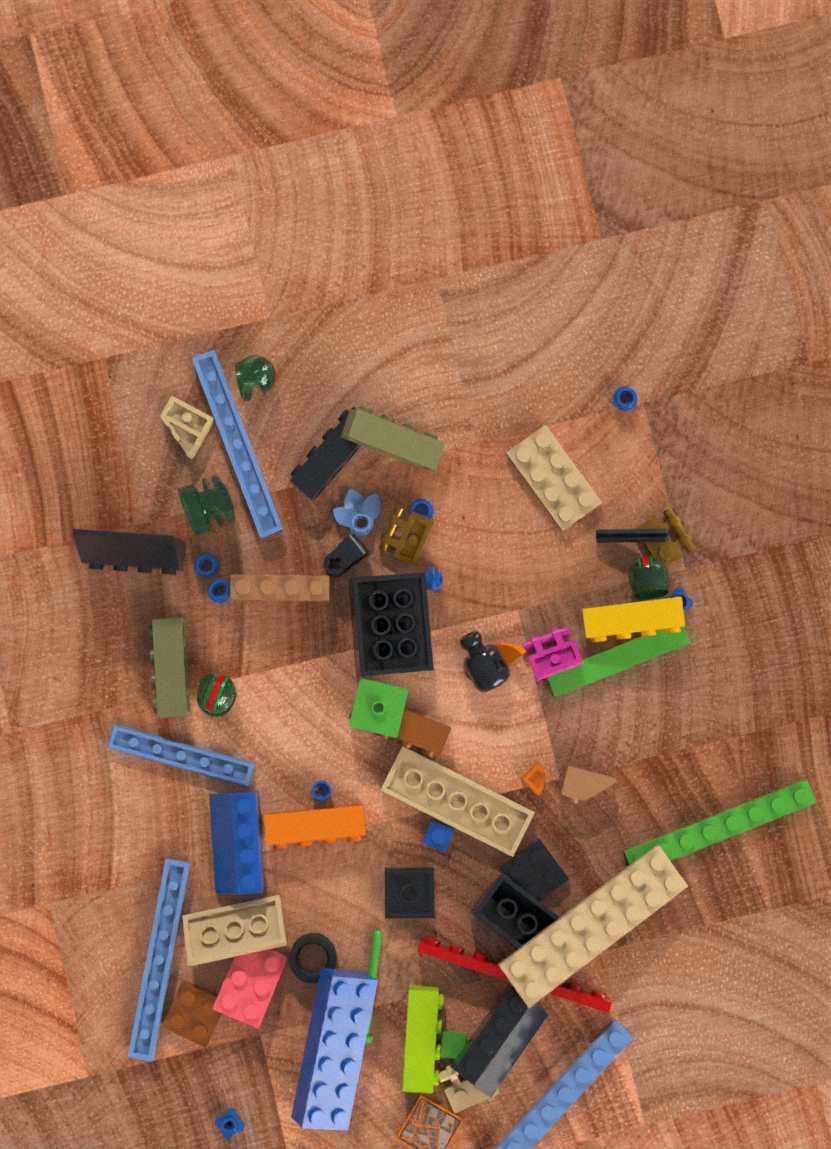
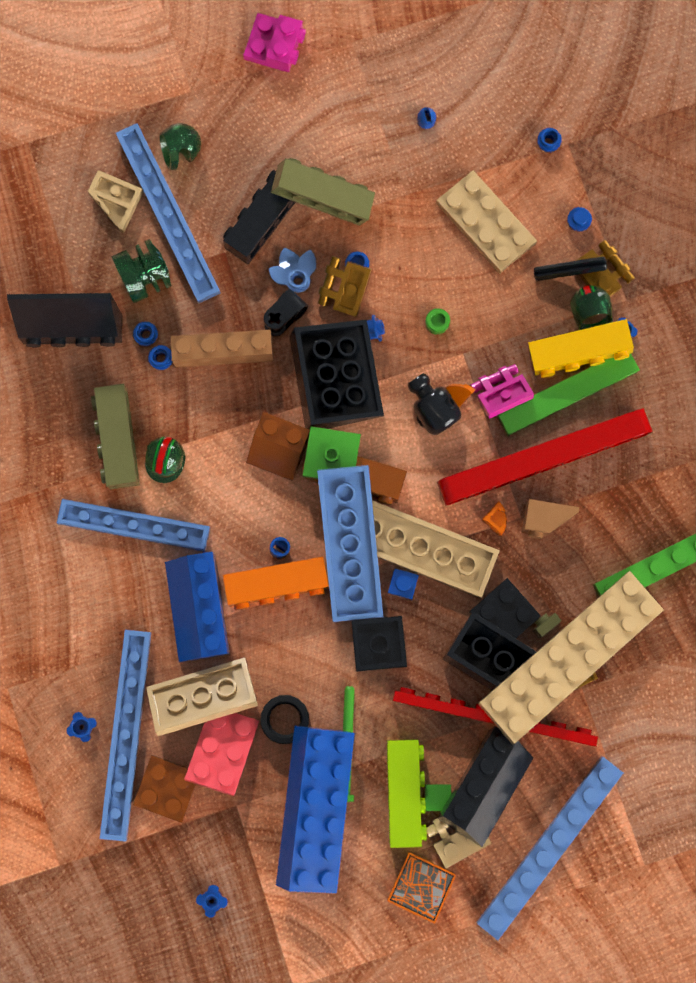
camera: 10 degrees left, 5 degrees down
none -> blue plate [67,712,97,742]
none -> dark pink plate [243,13,306,73]
none -> dark orange slope [246,412,310,481]
none -> medium blue plate [317,465,383,622]
none -> blue hinge [417,107,436,129]
none -> bright green tile [425,308,450,334]
none -> red beam [437,408,653,506]
none -> olive plate [532,613,562,638]
none -> blue plate [567,207,592,232]

